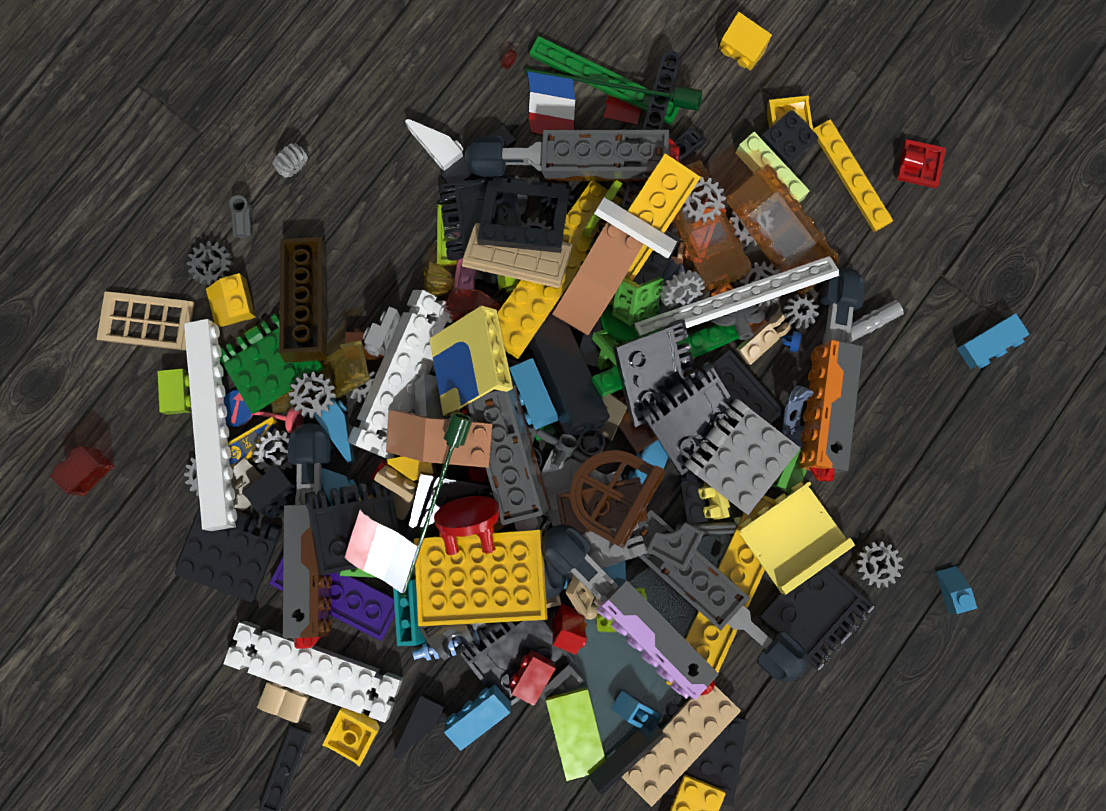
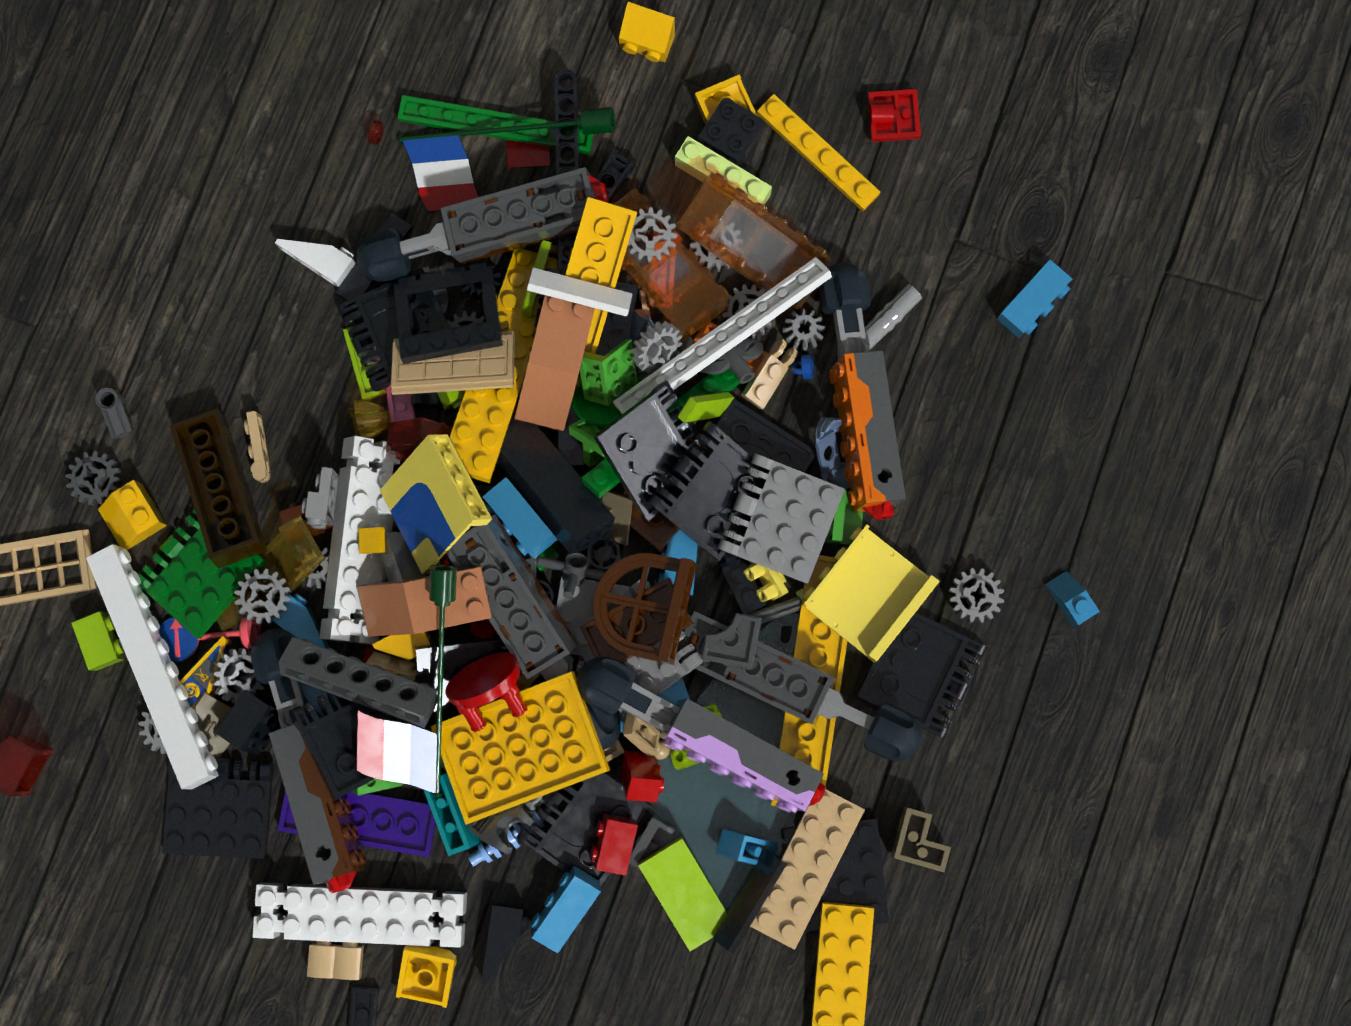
camera: 15 degrees left, 0 degrees up
light grey gear [272,143,308,178] -> none
none -> tan hinge [244,411,271,483]
none -> dark grey brick [278,637,437,728]
none -> yellow tile [358,527,386,554]
none -> lime tile [678,392,734,423]
none -> dark tan brick [891,807,951,872]

